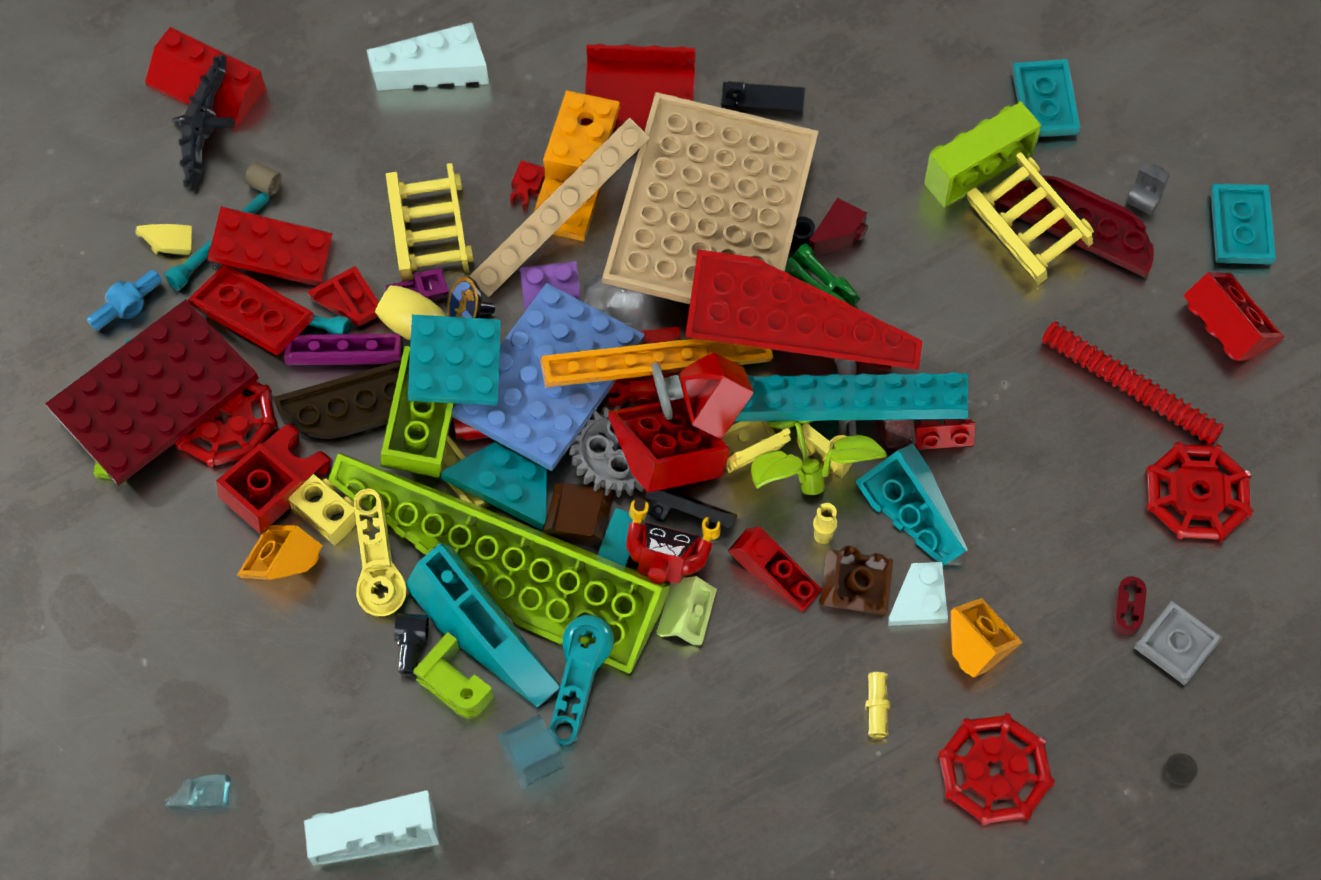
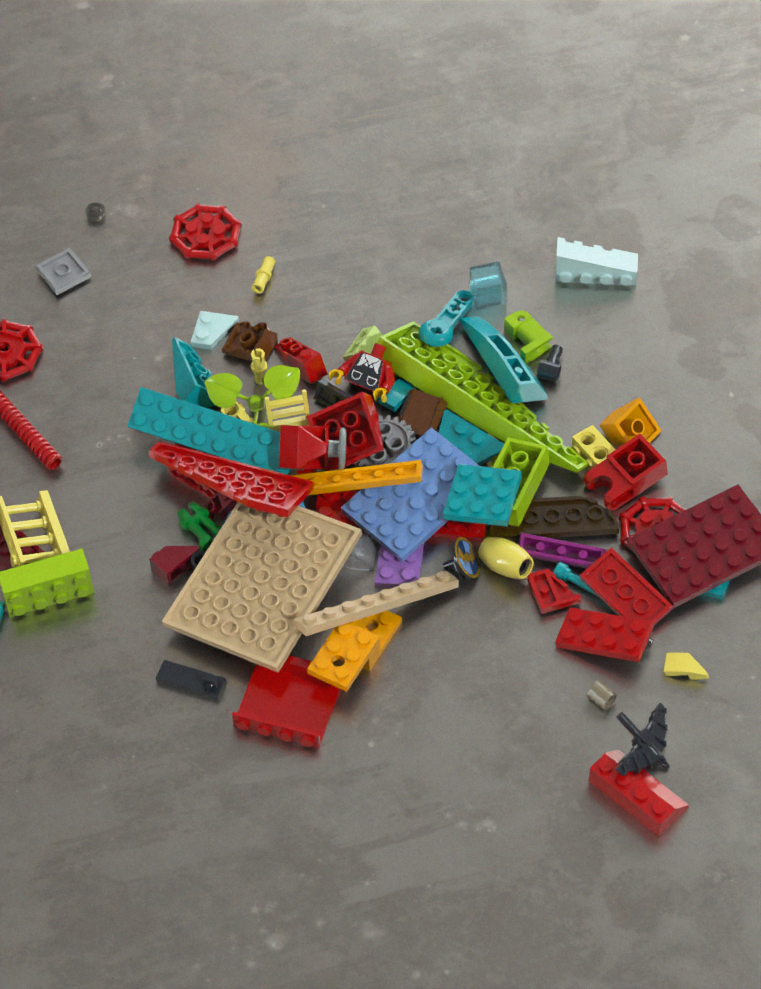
camera: 165 degrees left, 10 degrees down
dark azure axle [87,270,162,331] -> none
teal piece [163,193,269,291] -> none
clear light blue slope [164,774,231,809] -> none
light yellow beam [354,489,407,616] -> none
light aqua wedge [366,22,489,90] -> none
magenta slope [385,268,449,302] -> none
light yellow fence [386,163,474,282] -> none
red plate [510,160,545,210] -> none
light orange slope [951,598,1023,678] -> none
dark red beam [1113,576,1147,635] -> none

